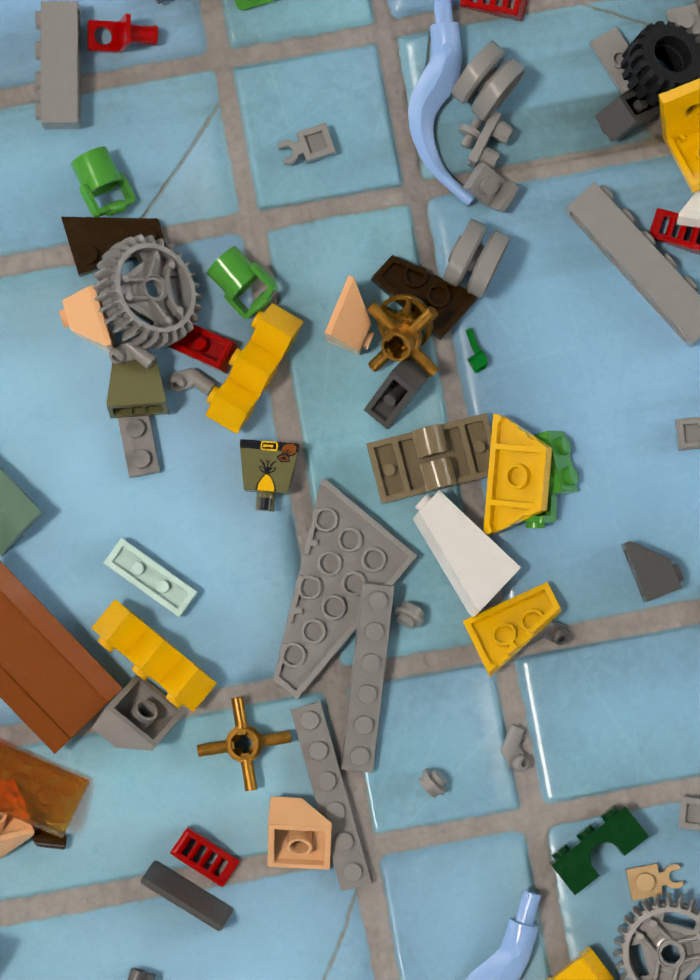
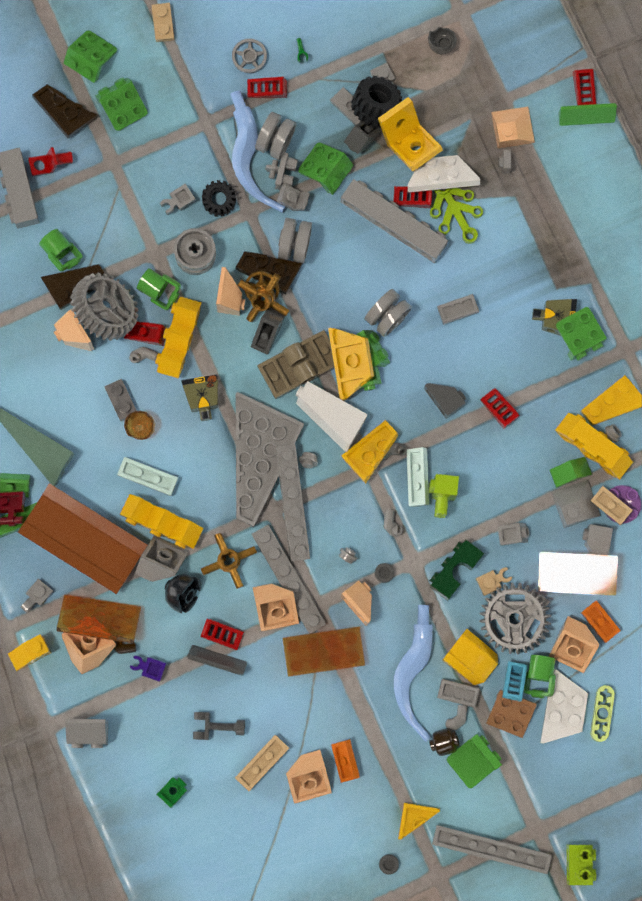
camera: 25 degrees left, 5 degrees down
olive torso [107,360,169,419] -> none
light grey arm [109,341,157,369] -> none
green hand [465,328,488,373] -> none
none -> clear orange hair [124,411,155,440]
none -> dark purple plate [130,655,166,682]
none -> black cylinder [164,574,201,614]
none -> light grey wheel [174,228,216,275]
none -> black tyre [202,180,236,217]
none -> clear orange plate [283,627,365,677]
none -> bright green bracket [298,142,354,195]
none -> light nougat slope [341,581,372,626]
none -> light grey wheel [364,289,412,337]
none -> dark grey tile [375,563,394,583]
none -> light aqua plate [407,447,429,507]
none -> lime brick [429,474,459,518]

